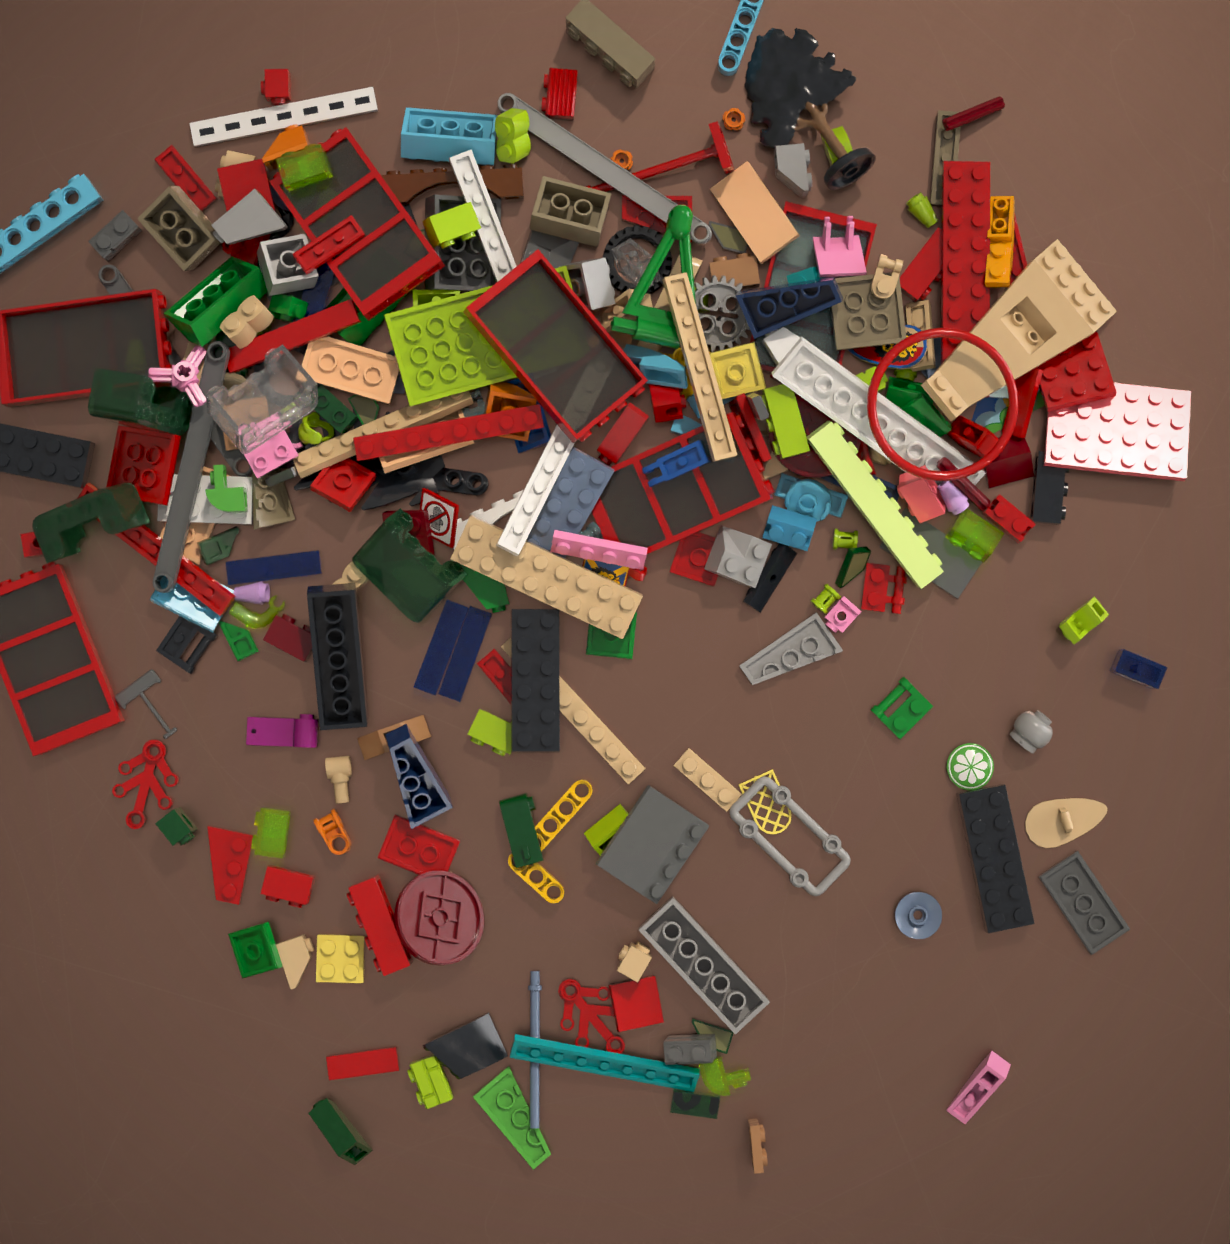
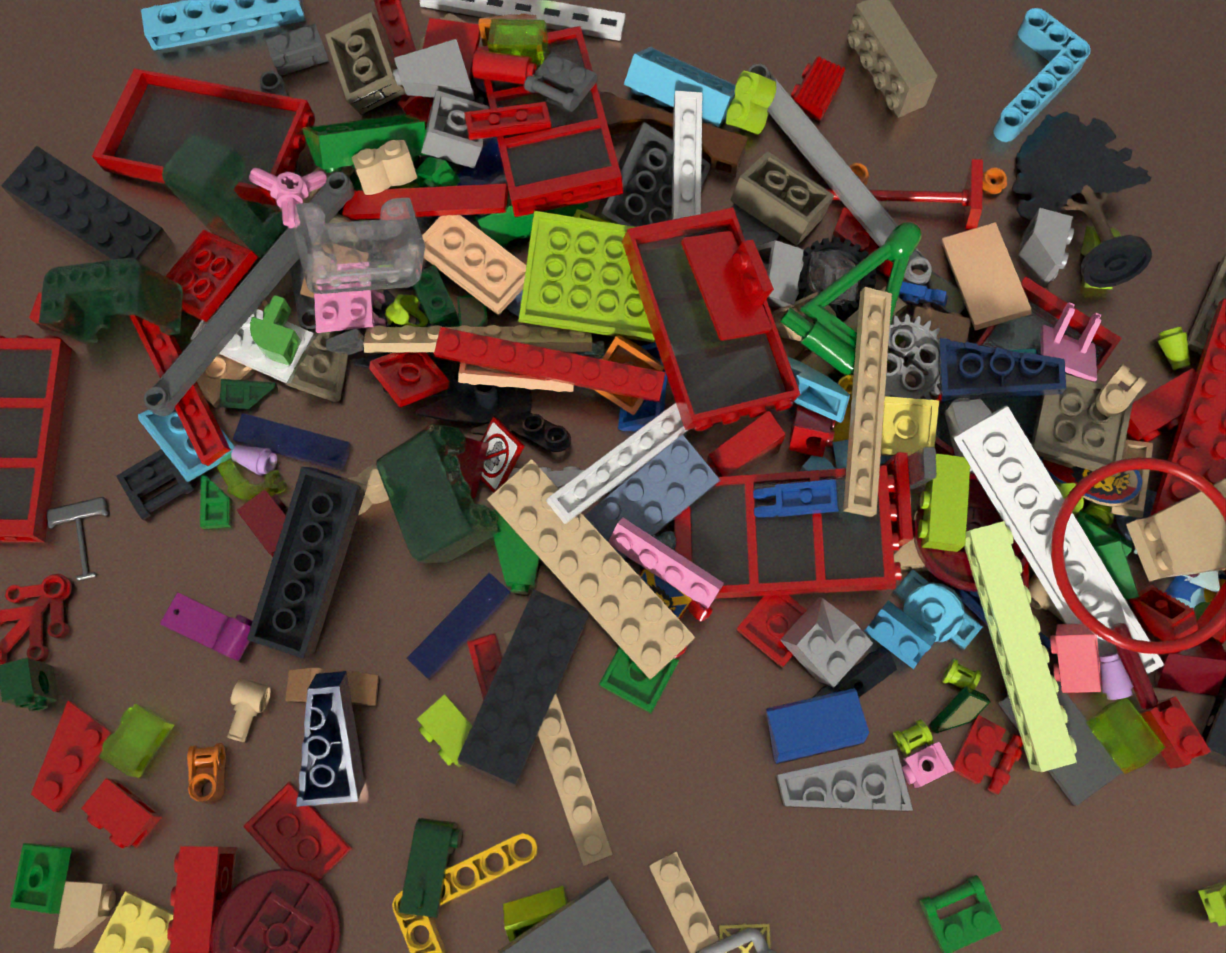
camera: 20 degrees right, 15 degrees down
clear blue plate [414,600,469,696] -> none
lime brick [422,202,481,249] -> none
none -> red brick [472,50,537,85]
none -> dark grey plate [524,52,597,112]
none -> red bracket [681,231,774,341]
none -> blue slope [766,688,869,764]
none -> blue plate [899,282,948,307]

